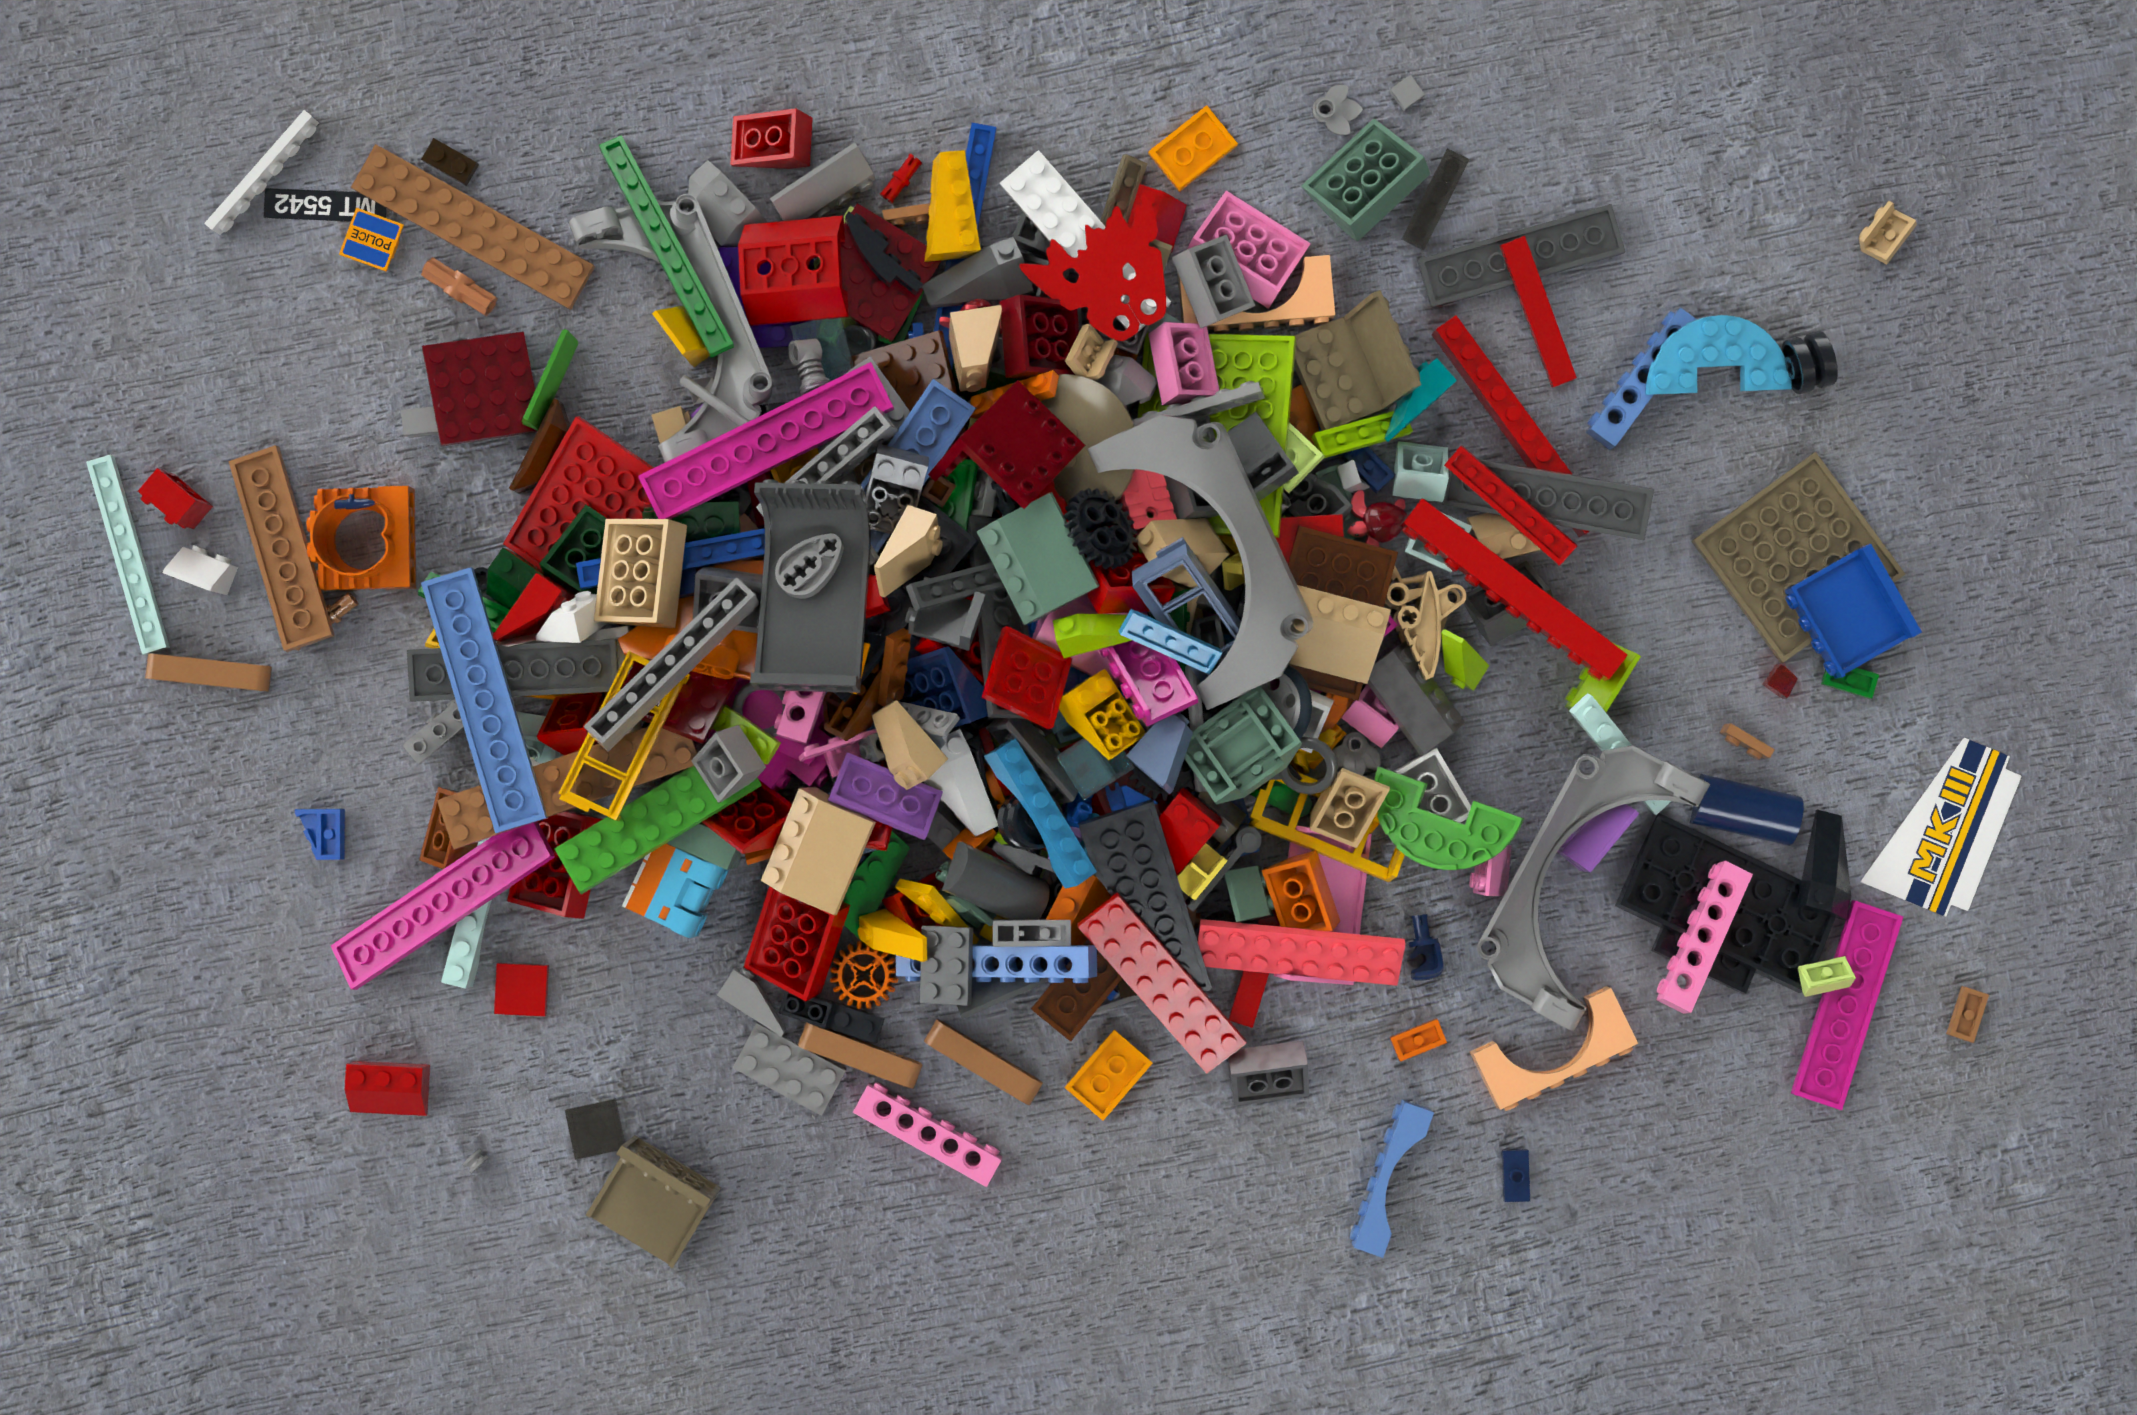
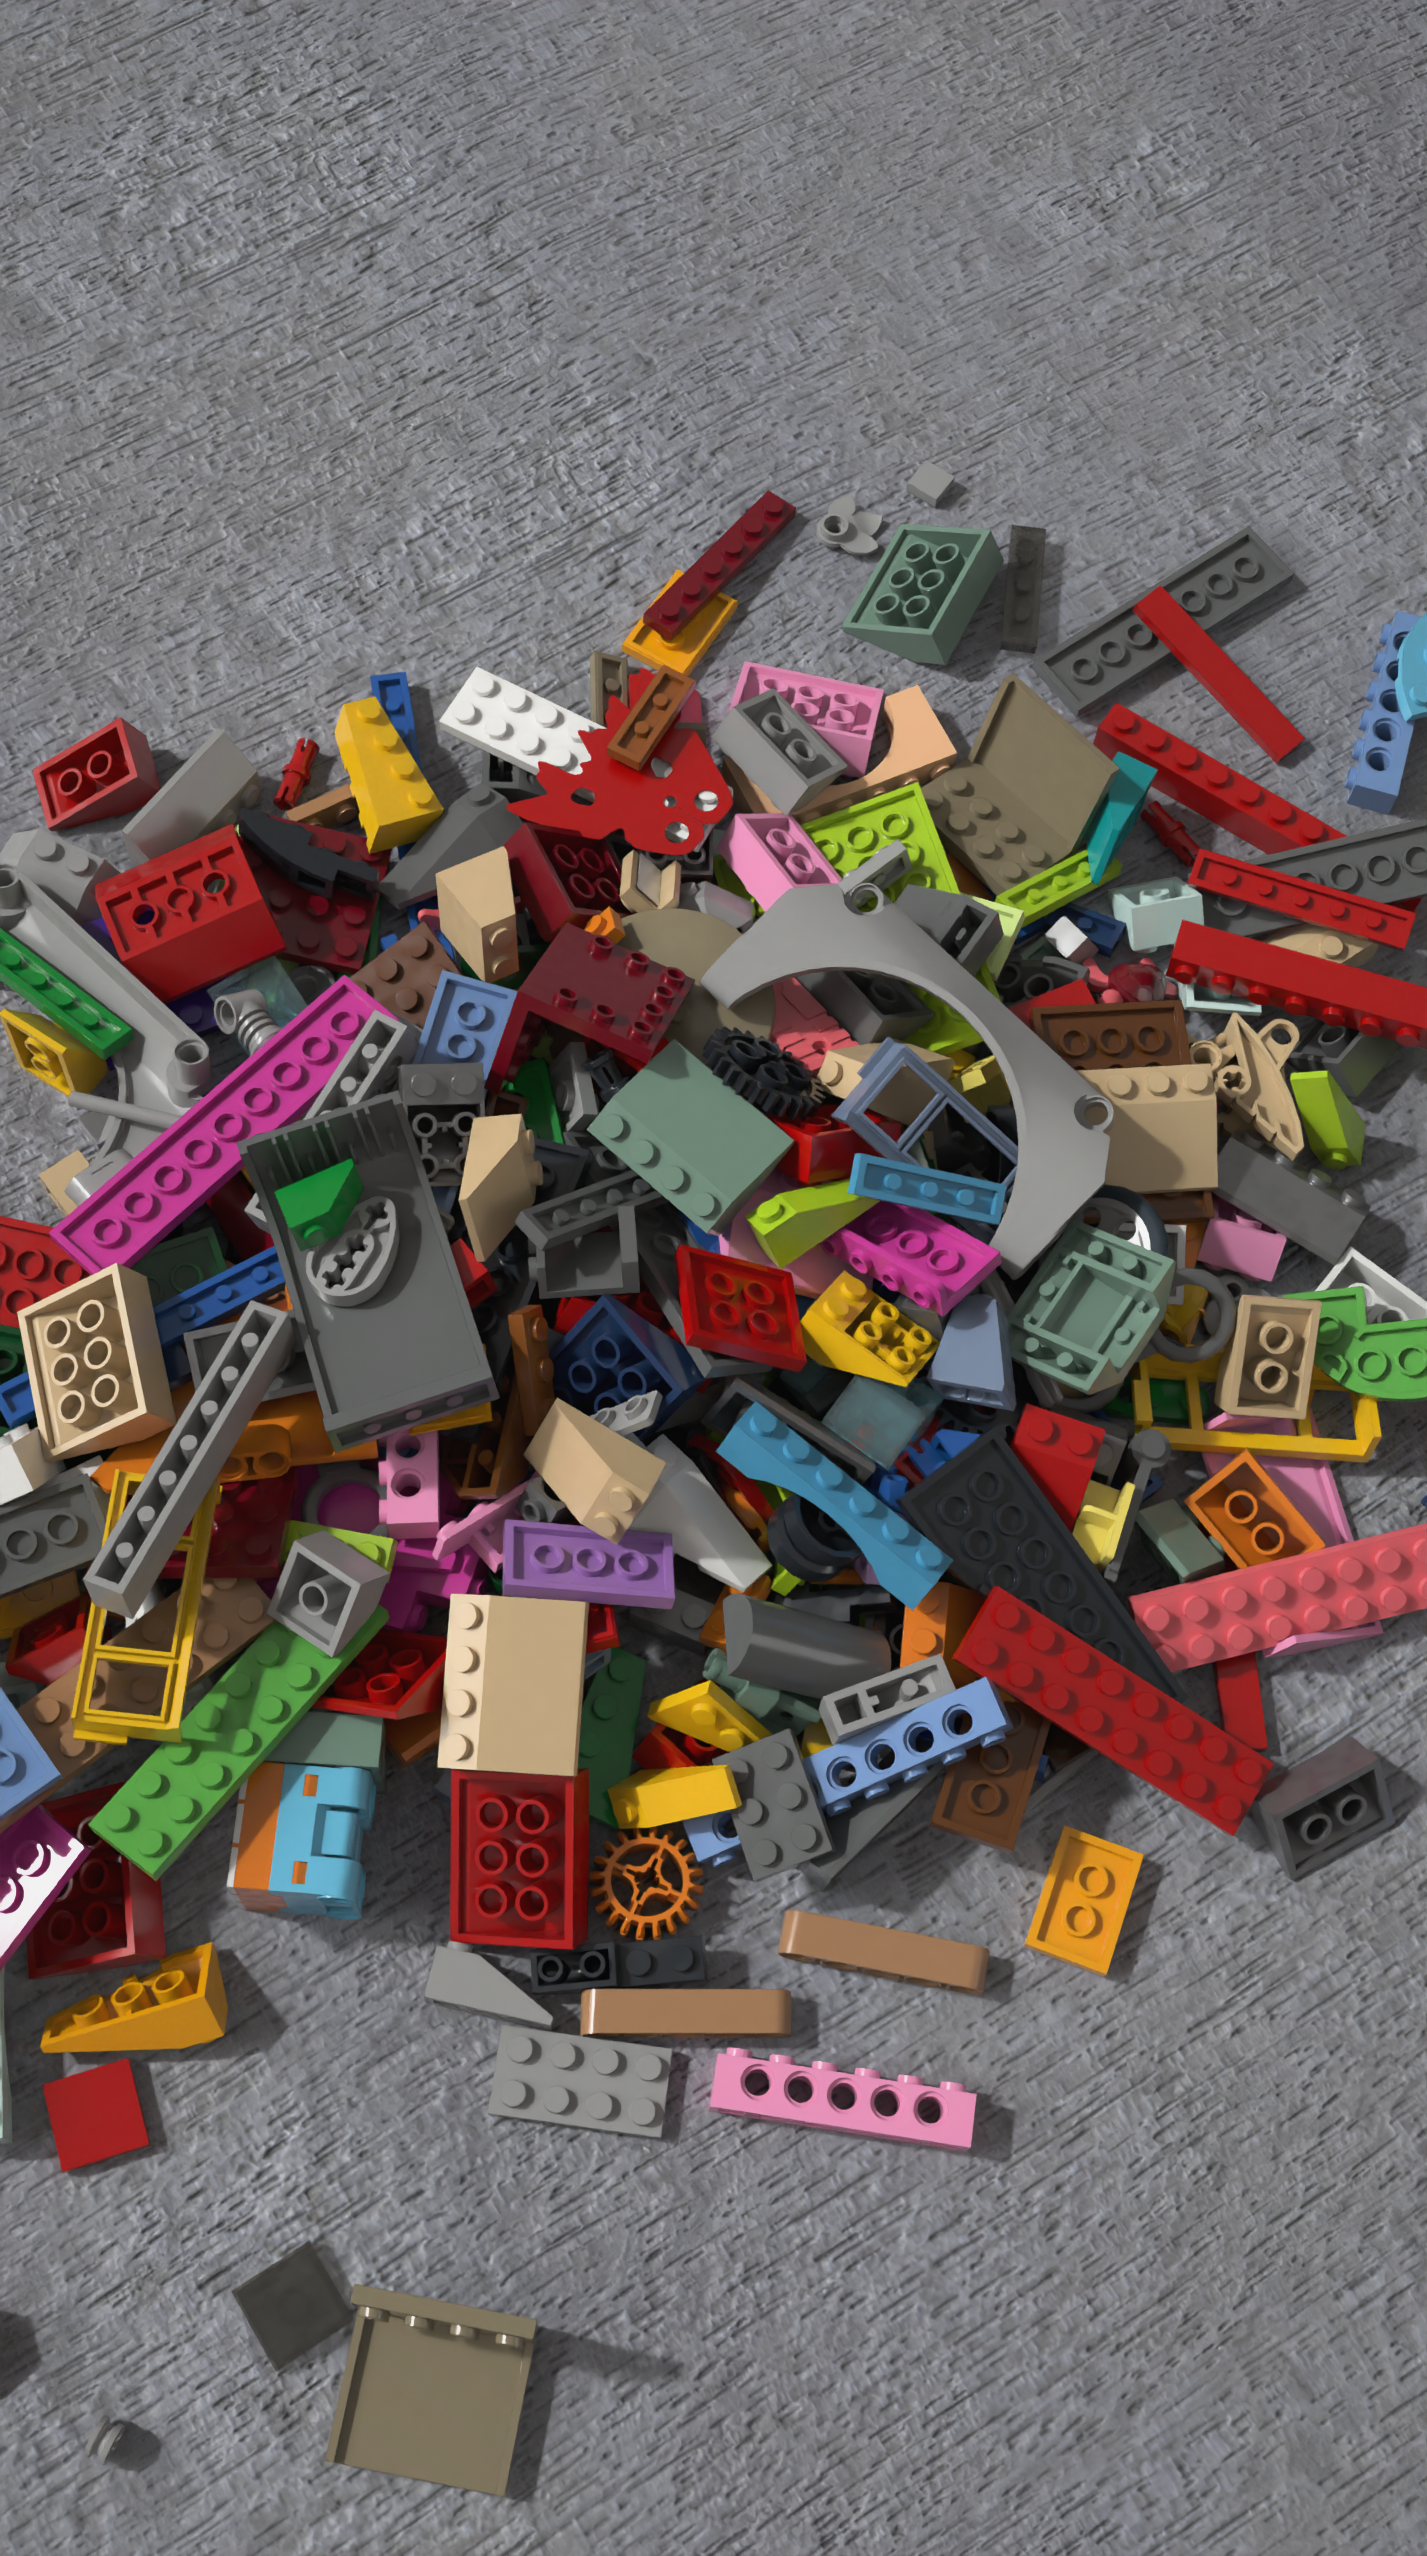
camera: 30 degrees left, 20 degrees down
none -> light orange wedge [40,1941,228,2053]
none -> green slope [274,1158,365,1251]
none -> dark orange plate [607,665,695,771]
none -> white sticker [637,853,661,905]
none -> dark red plate [643,490,796,641]
none -> red pin [1140,801,1202,868]

